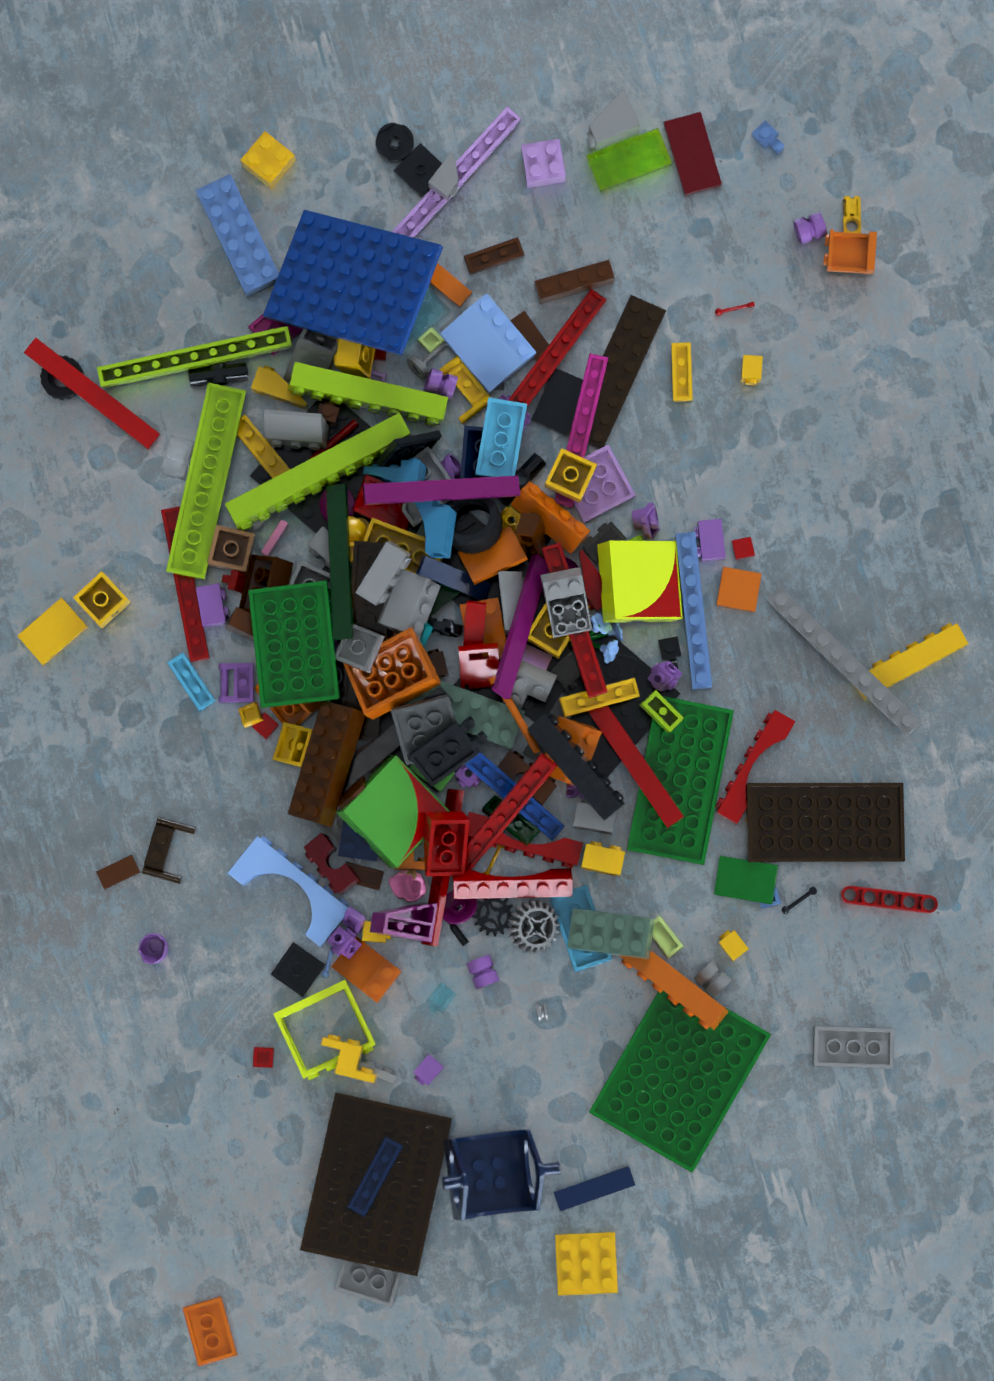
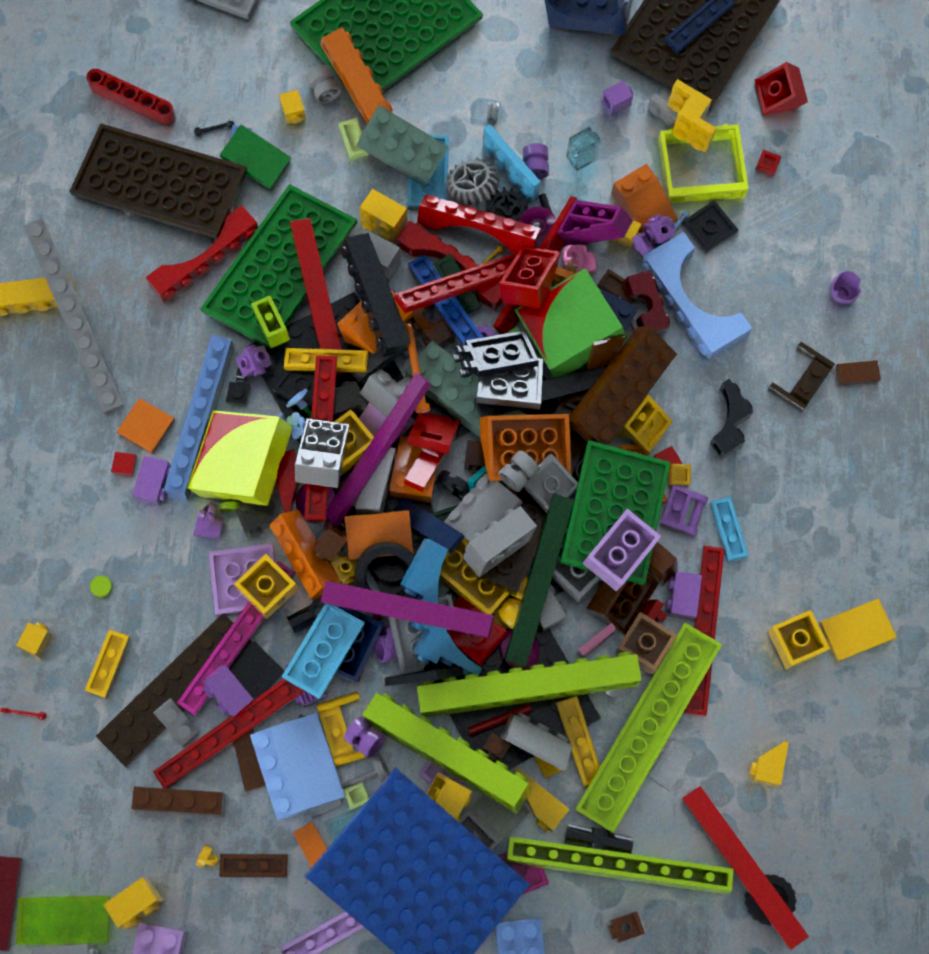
camera: 165 degrees left, 10 degrees down
none -> lime tile [90,575,113,598]
none -> yellow brick [103,877,164,929]
none -> light grey plate [153,698,199,746]
none -> yellow tile [195,844,219,868]
none -> medium lavender brick [202,665,253,717]
none -> medium azure plate [482,124,541,204]
none -> light grey wheel [498,450,539,492]
none -> lavender brick [582,509,662,591]
none -> reddish brown brick [608,911,645,943]
none -> black arch [710,378,753,460]
none -> yellow slope [749,741,789,787]
none -> red slope [755,62,808,115]

